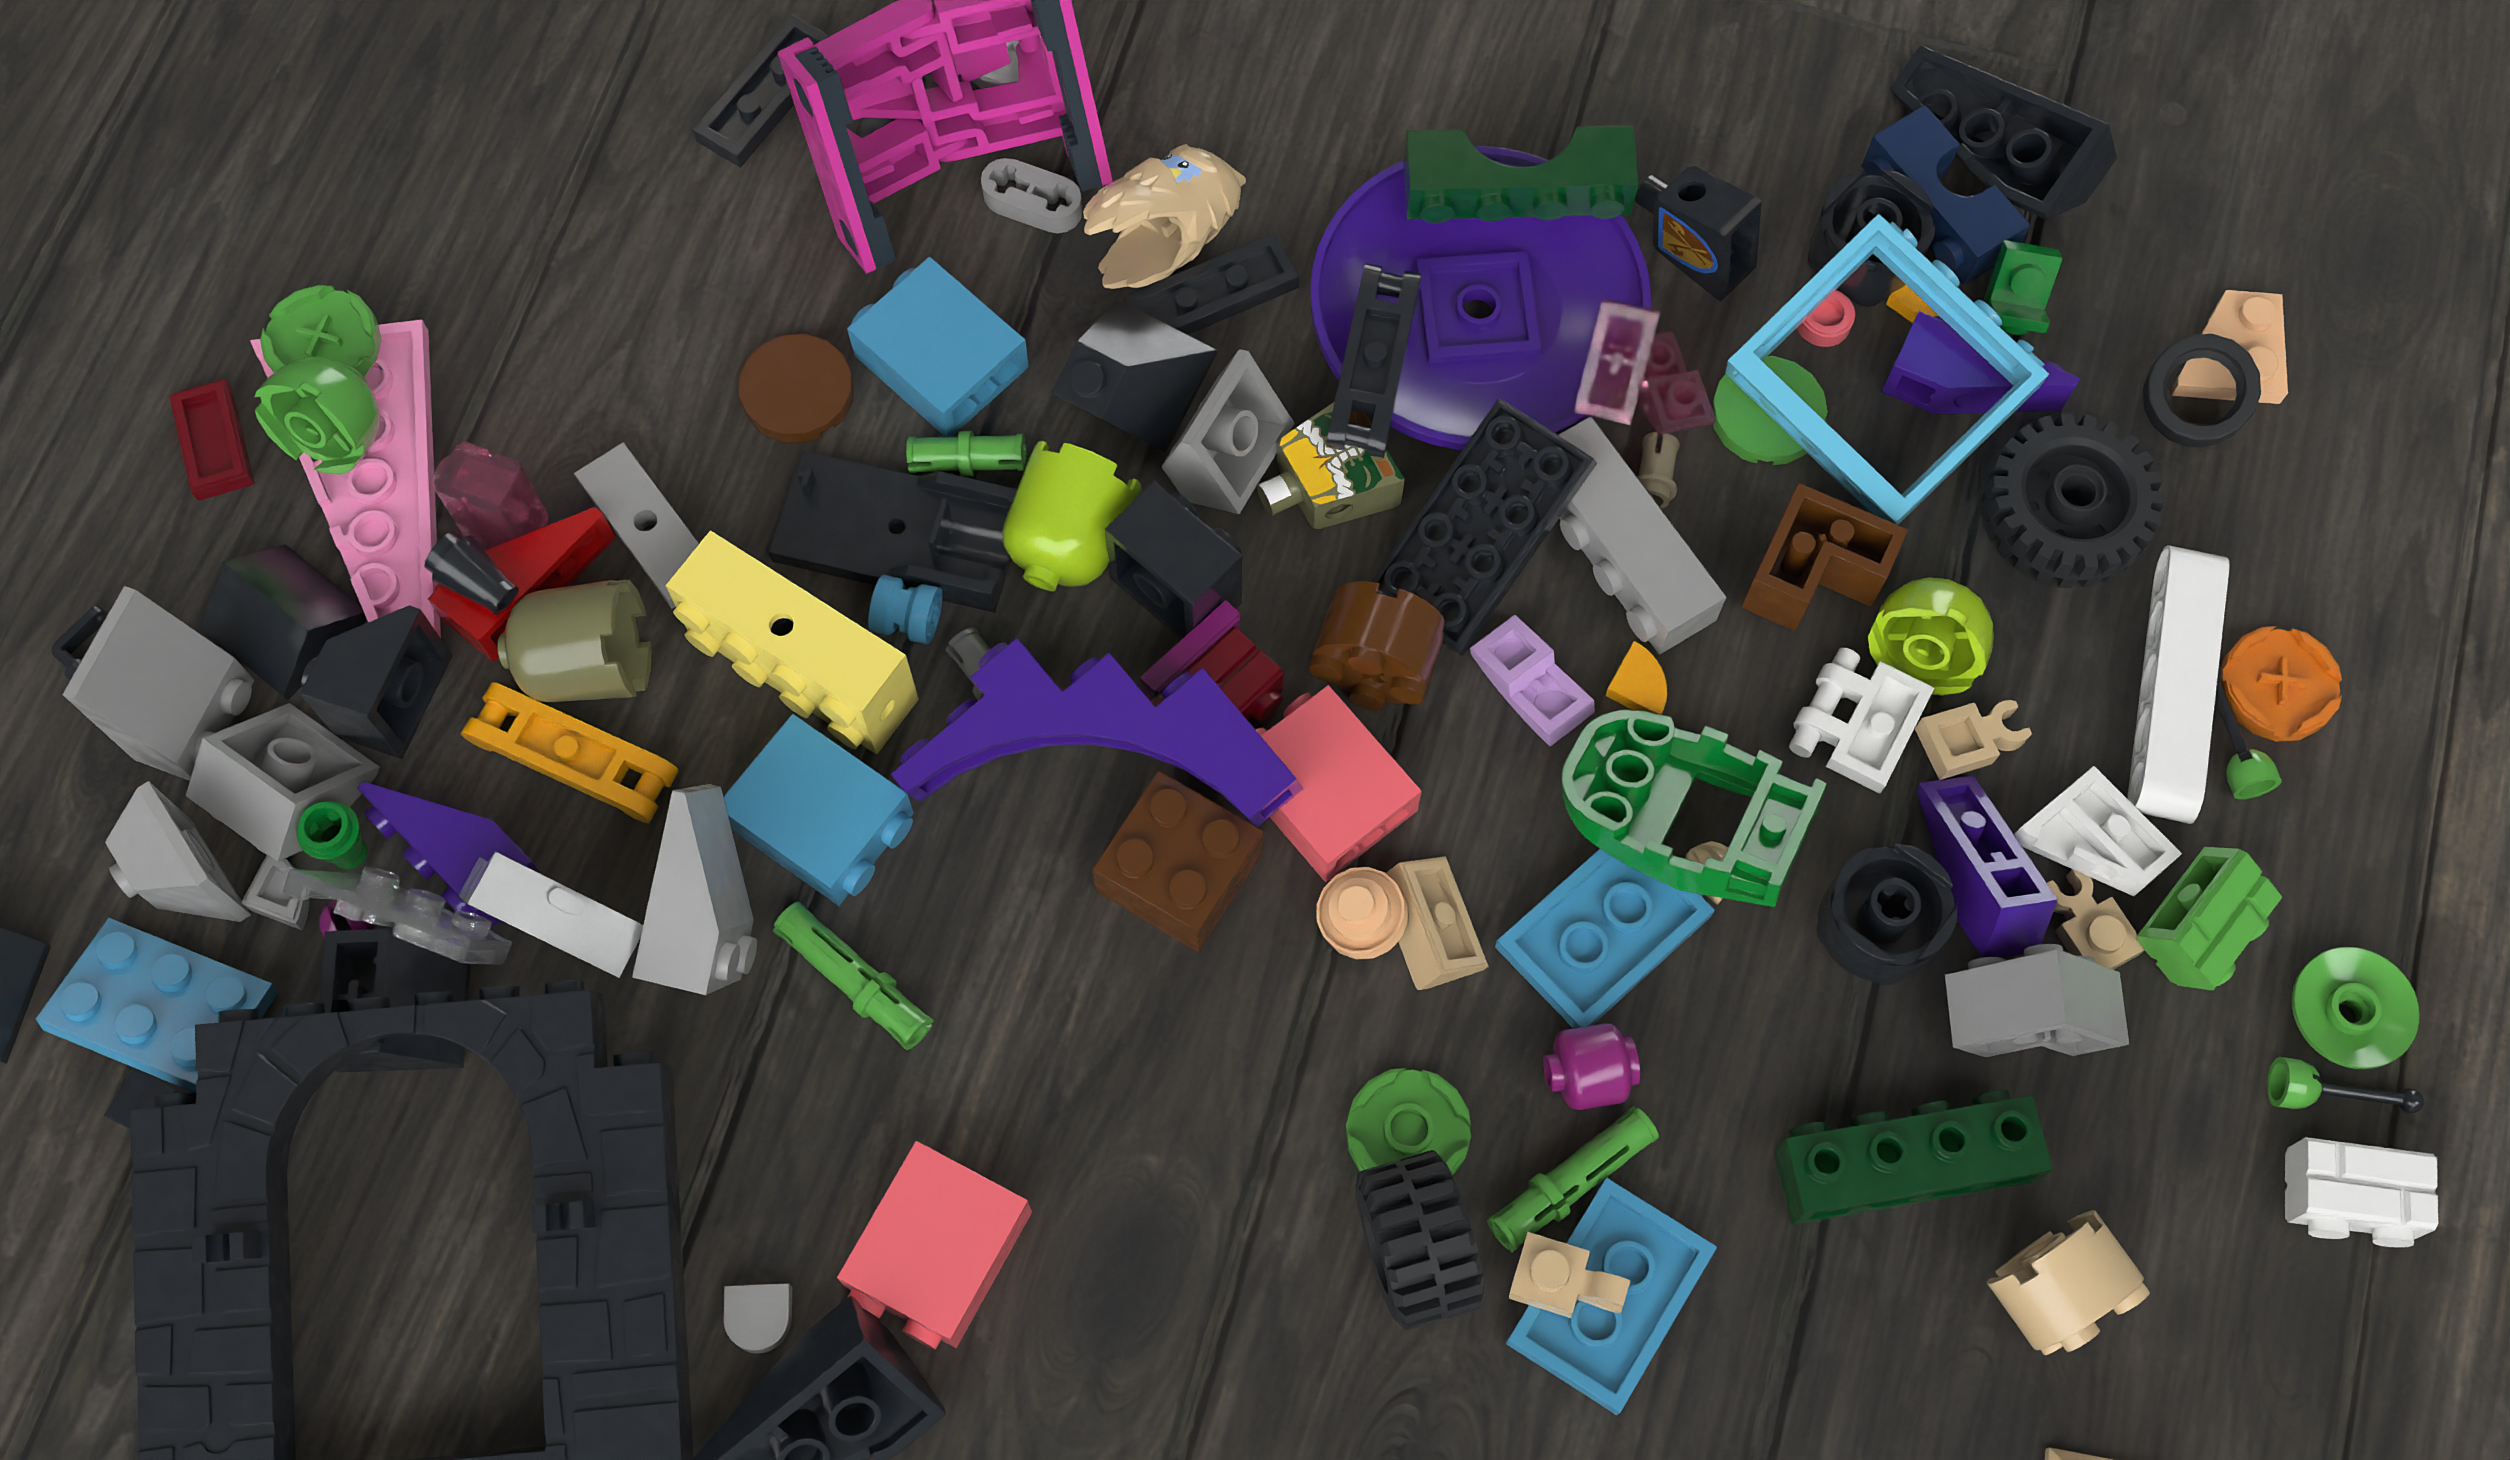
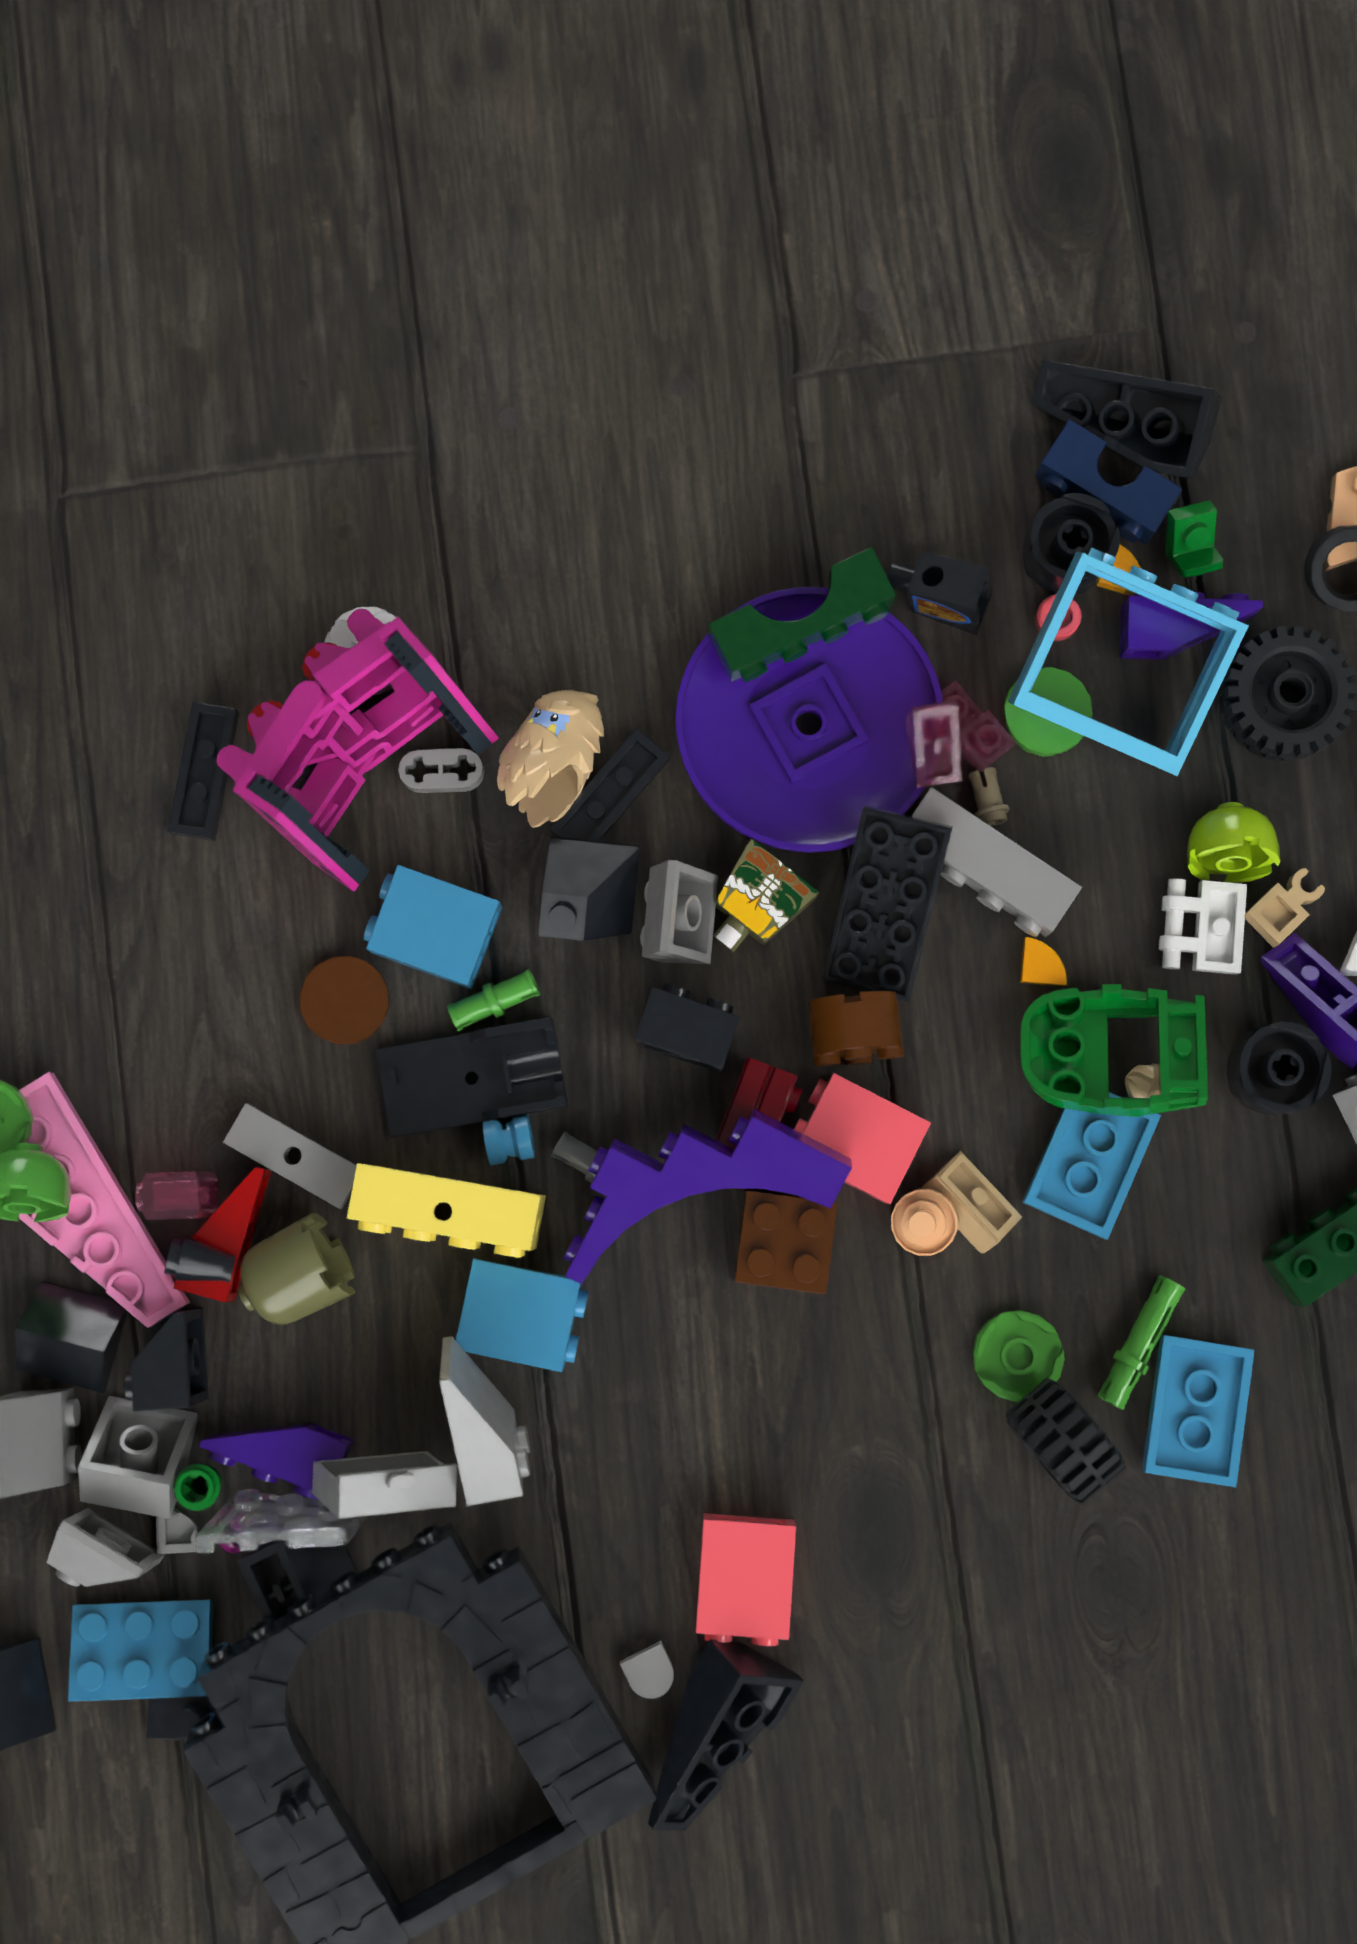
camera: 20 degrees left, 15 degrees up
light orange plate [461,682,679,823] -> none
bright green pin [773,902,933,1050] -> none
lime cylinder [1002,441,1143,591] -> none
magenta tile [1140,600,1240,702] -> none
black plate [1326,263,1422,458] -> none
lavender slope [1470,615,1595,746] -> none
tan plate [1509,1232,1630,1318] -> none
magenta head [1543,1024,1640,1110] -> none
reddish brown brick [1741,483,1908,631] -> none

